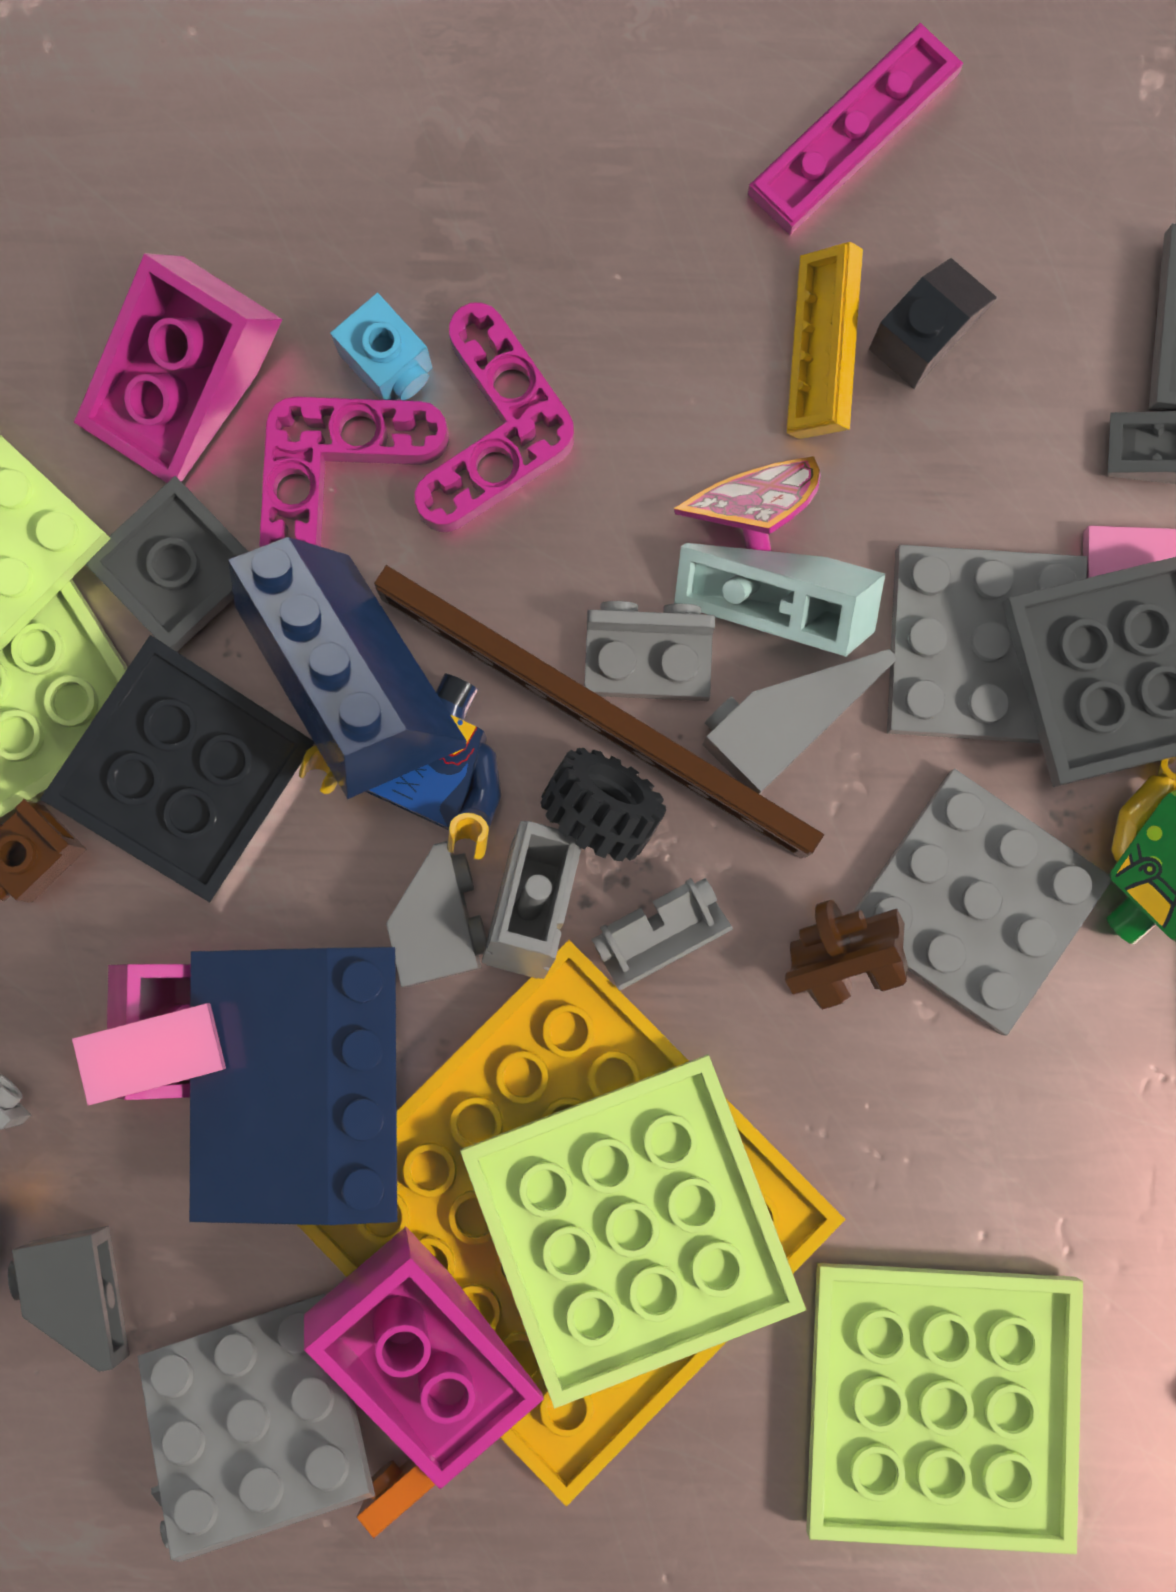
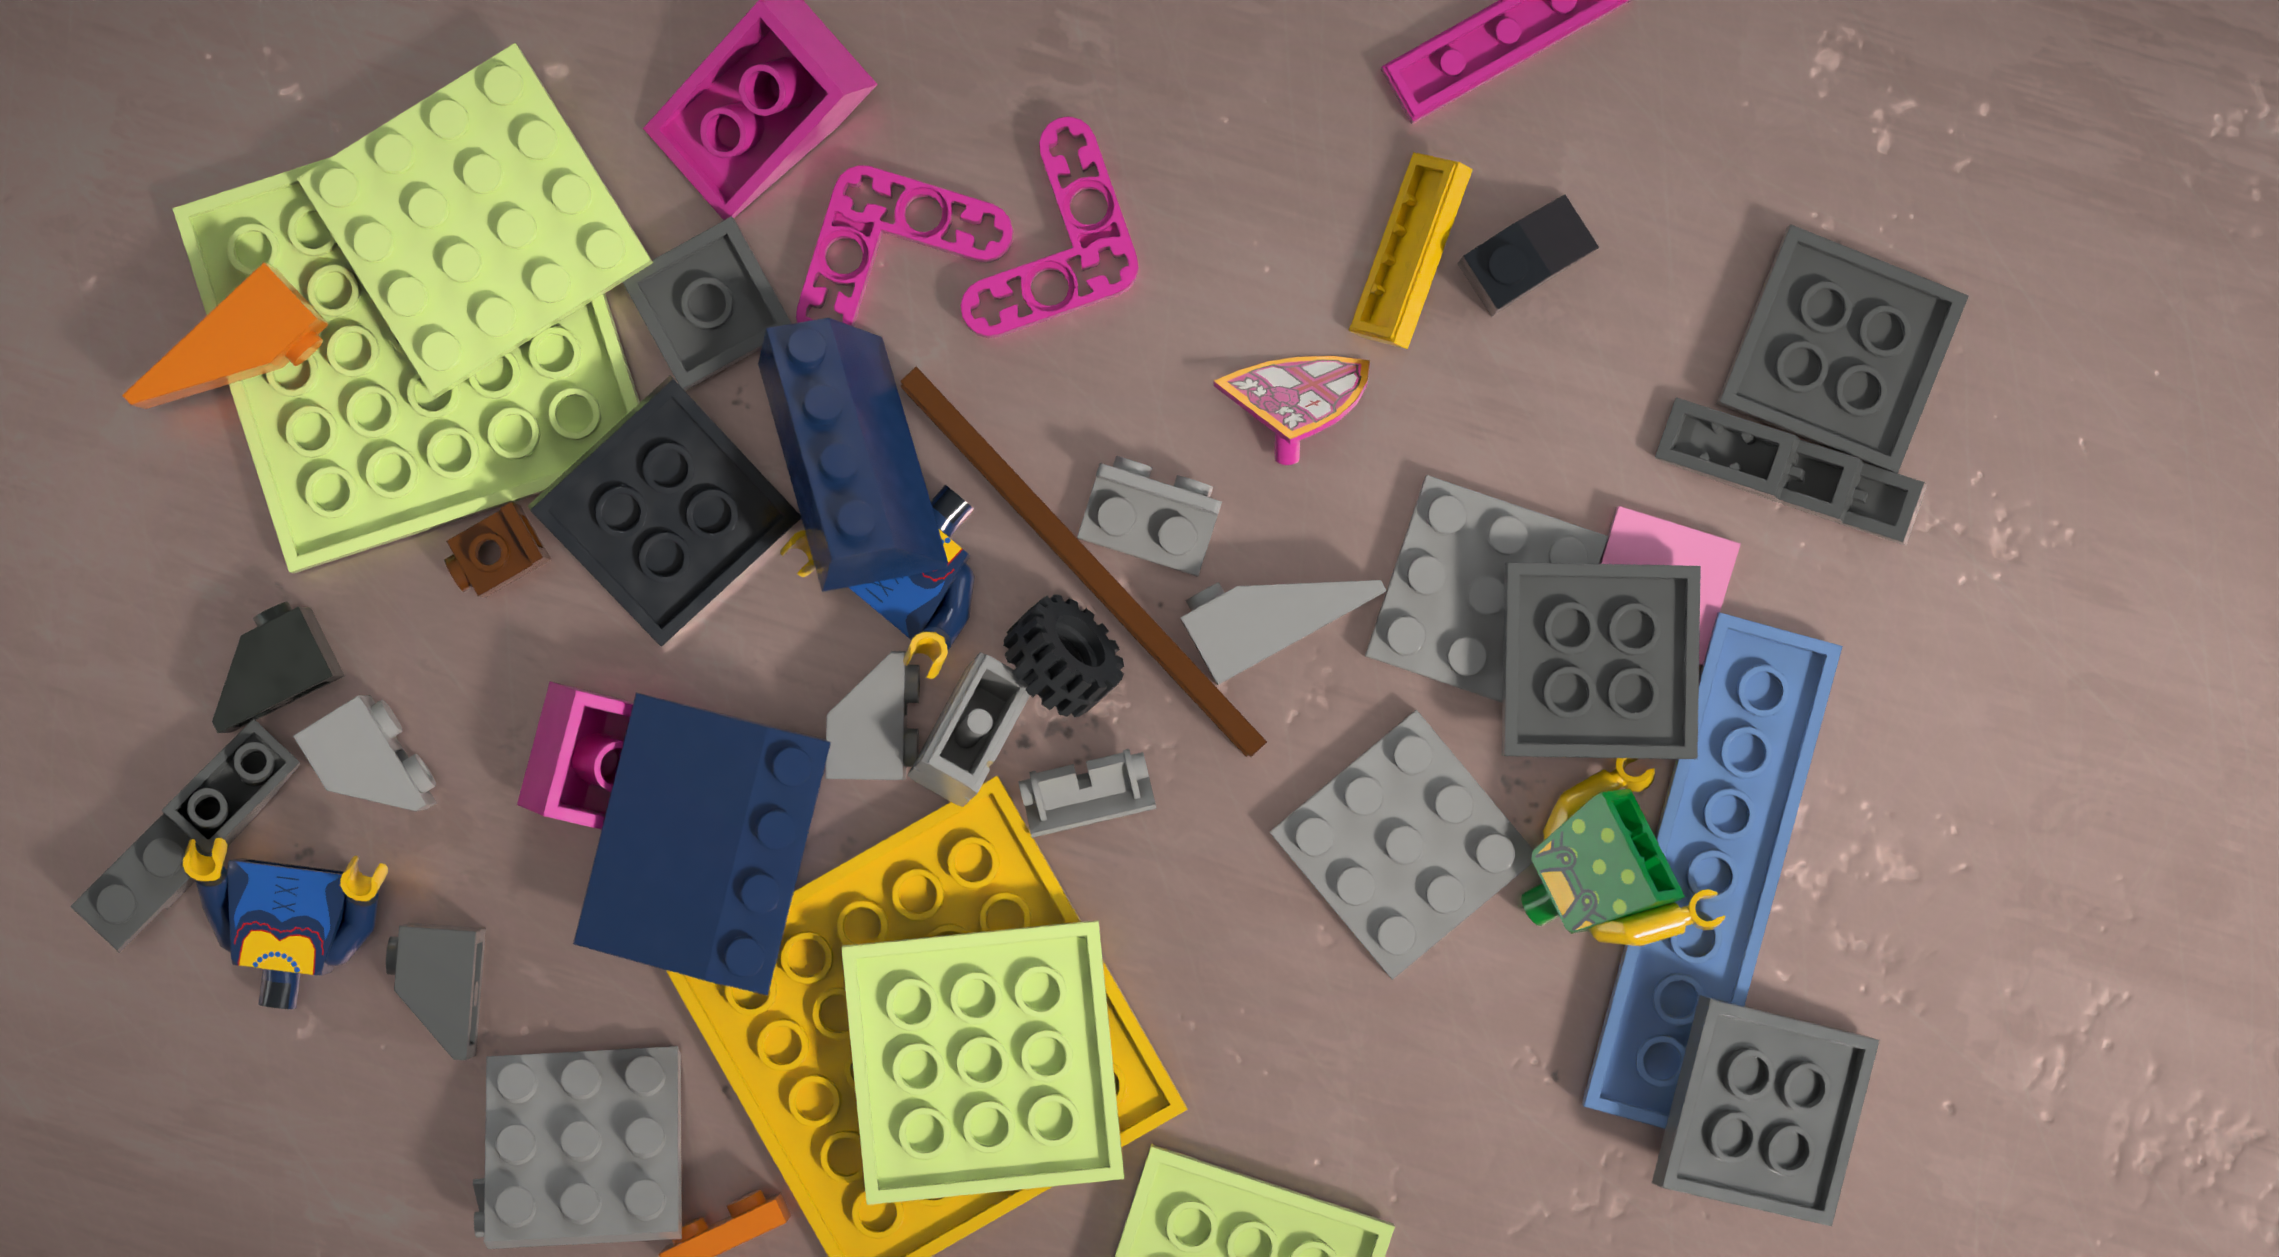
camera: 20 degrees right, 5 degrees up
bright pink tile [72,1003,226,1106] -> none
dark pink slope [304,1226,544,1489] -> none
medium azure brick [330,292,433,400] -> none
light aqua slope [674,543,885,657] -> none
reddish brown hips [785,900,908,1010] -> none

